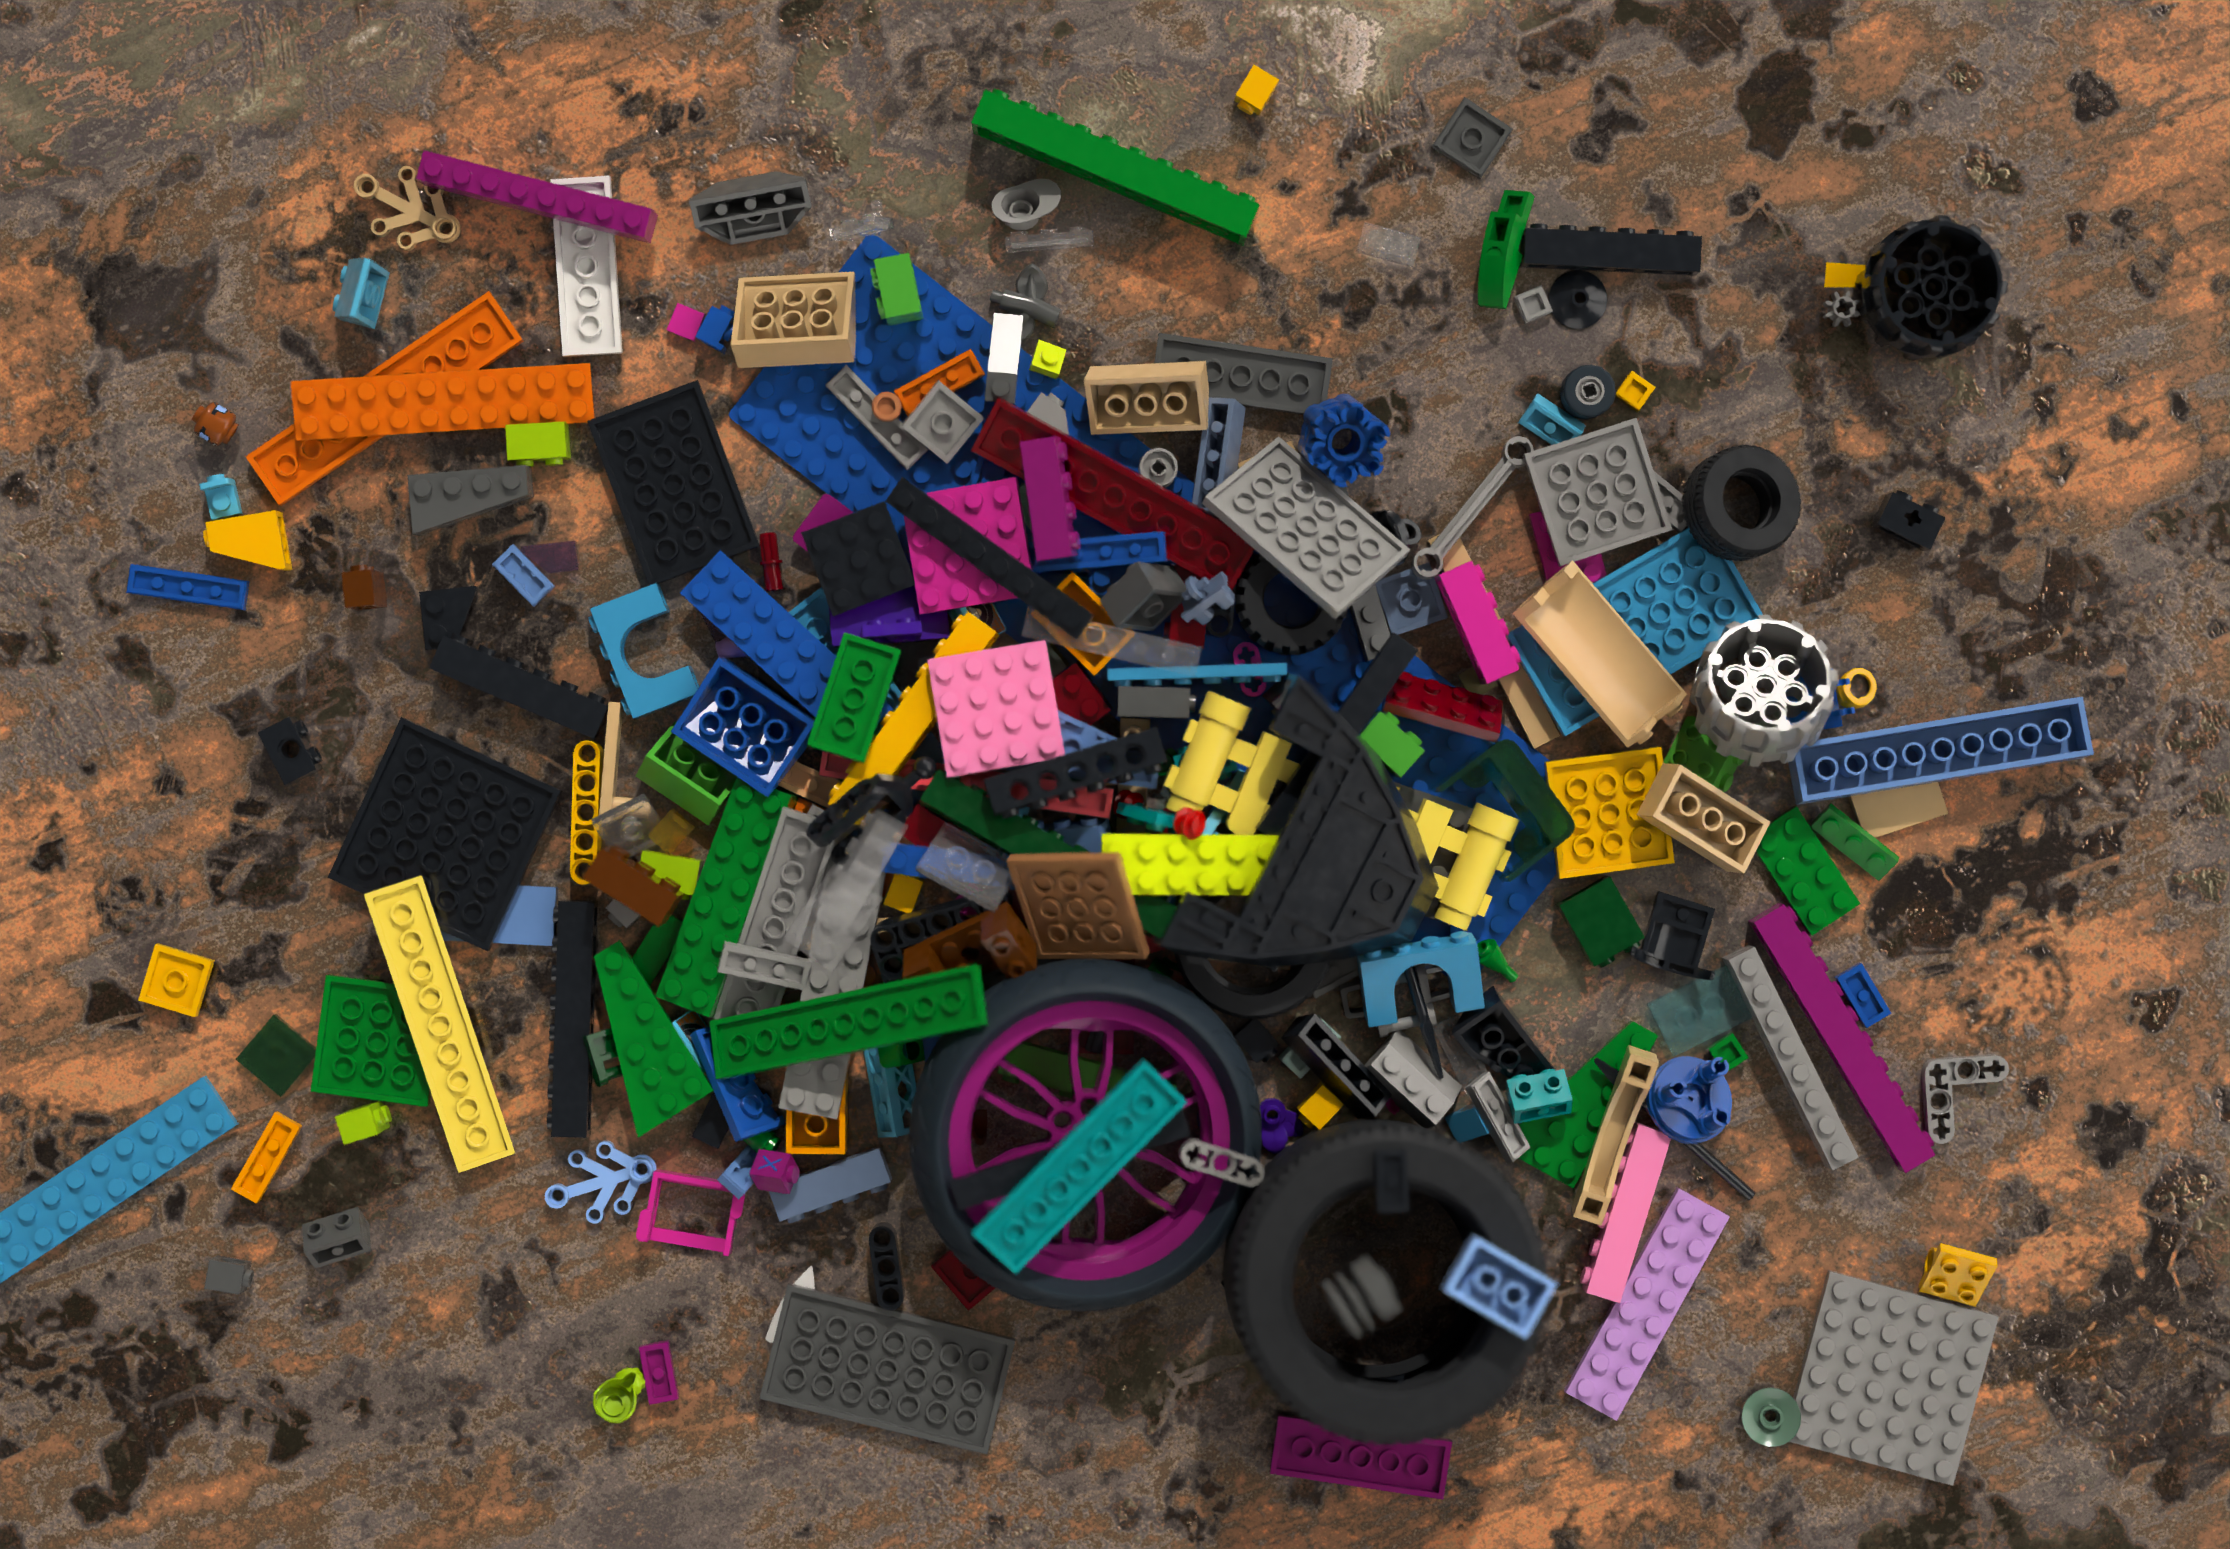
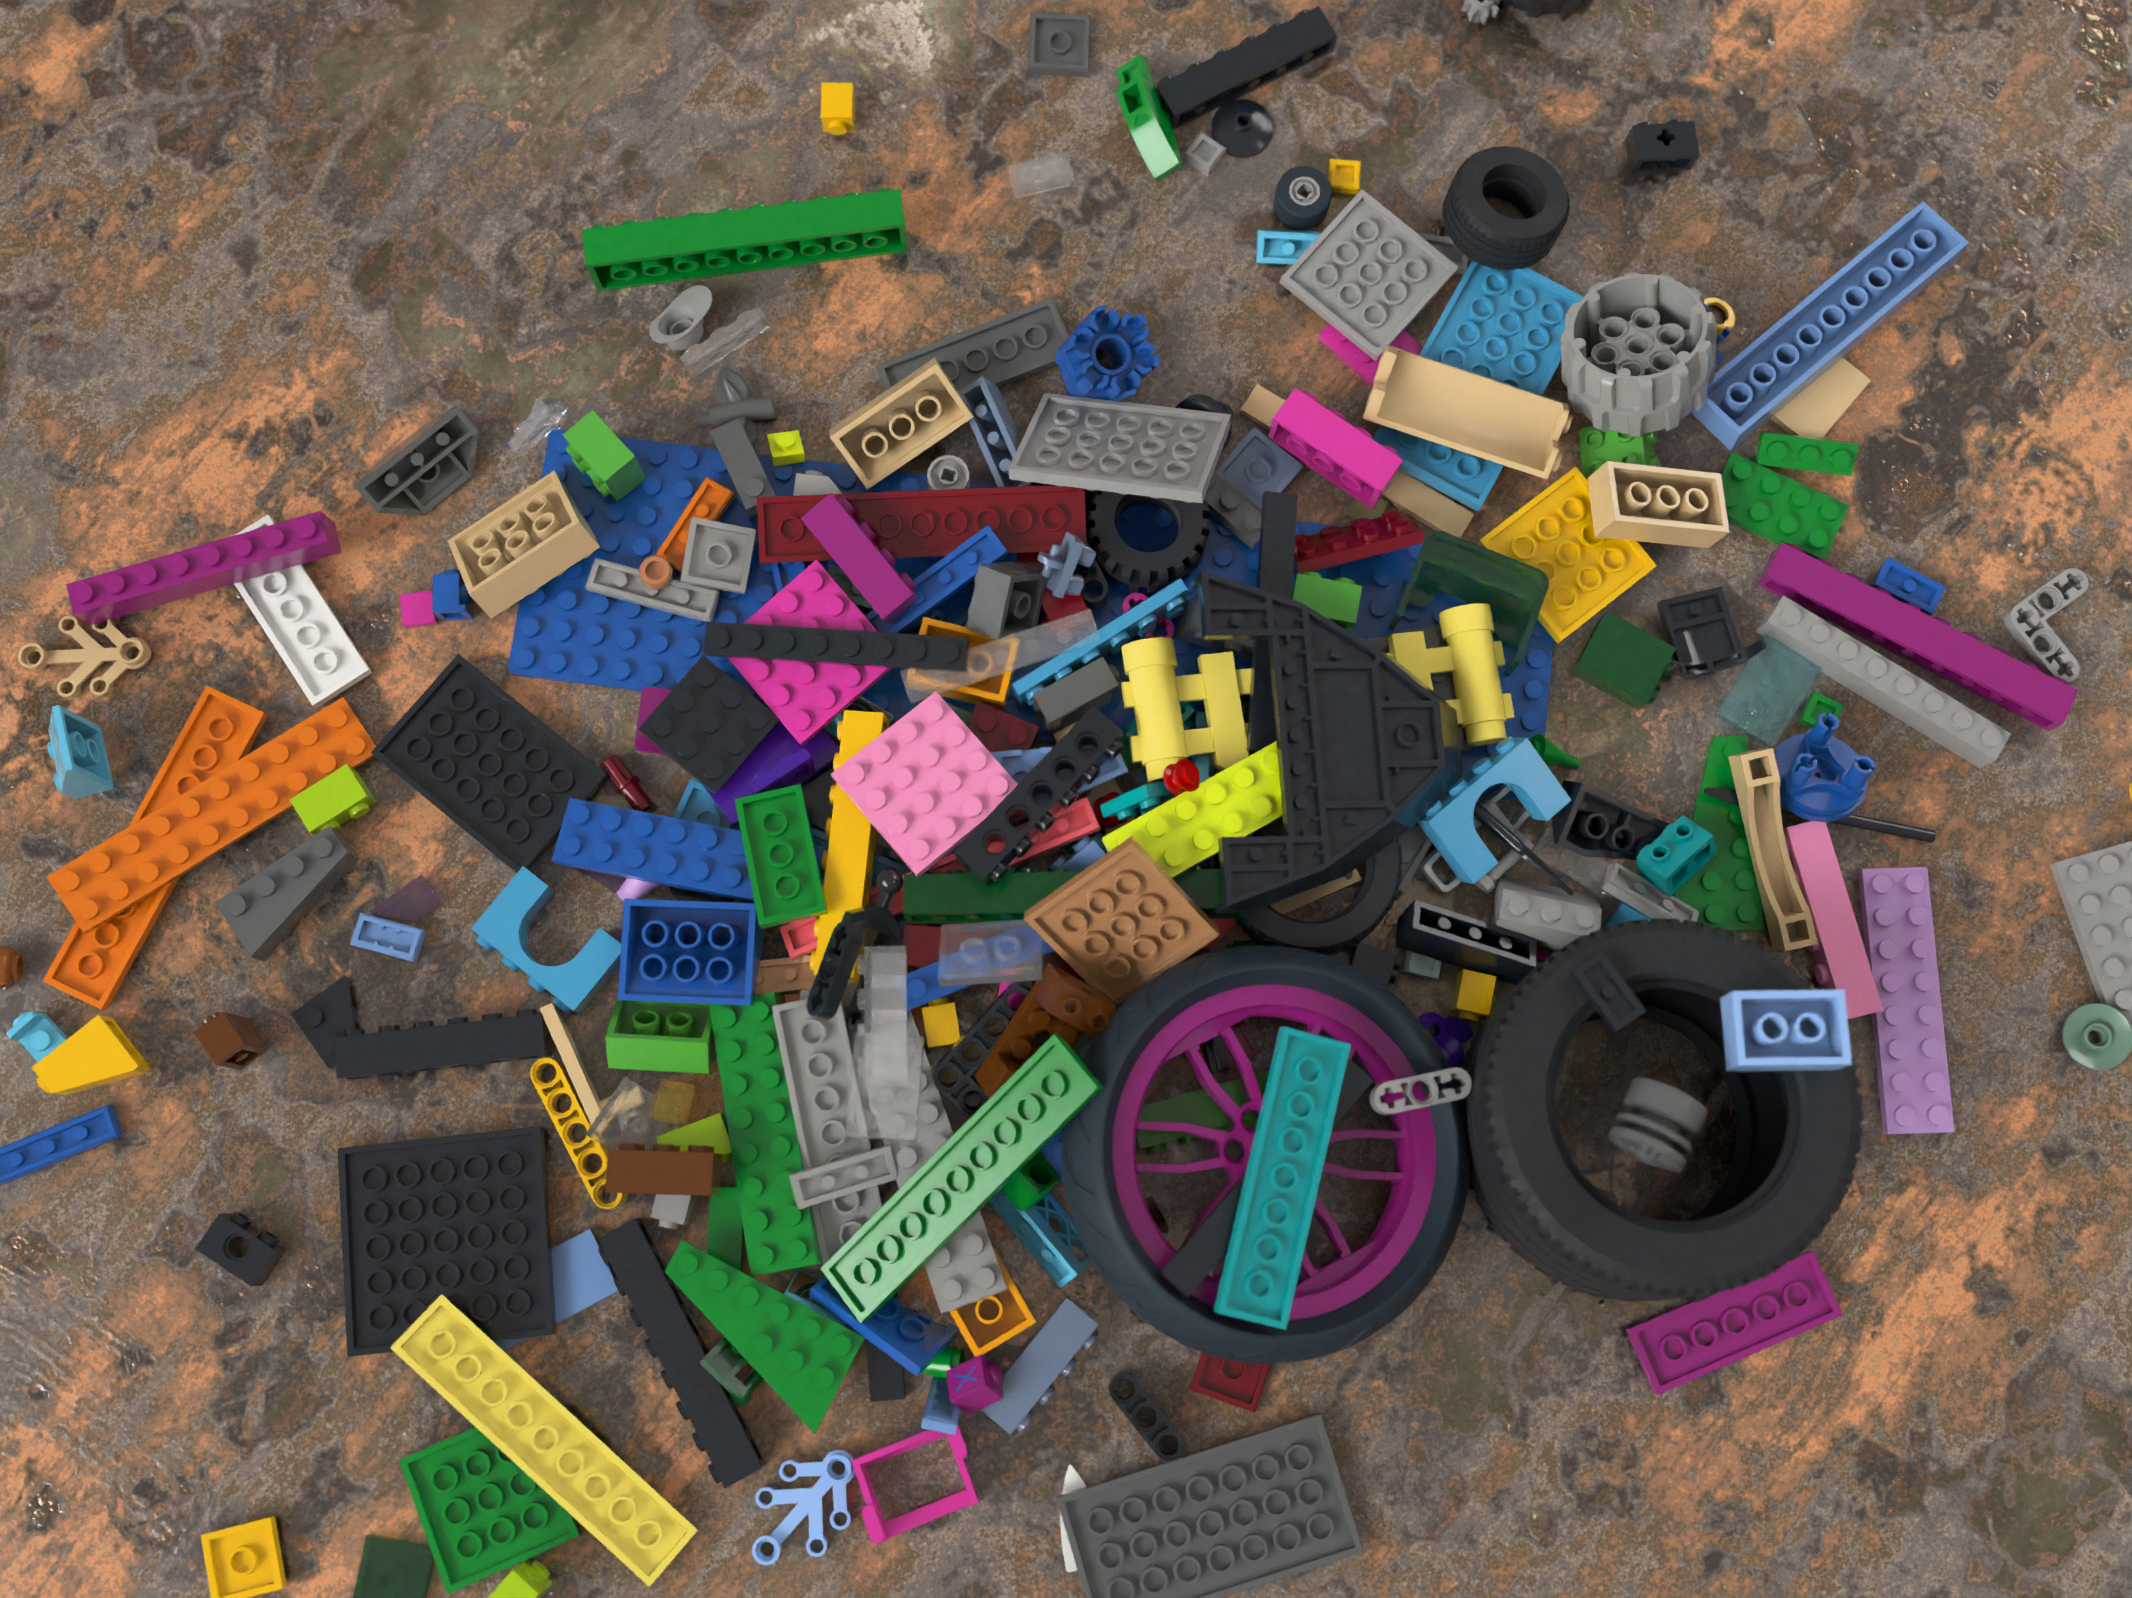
camera: 40 degrees left, 10 degrees down
light grey piece [1411,436,1534,580] -> none

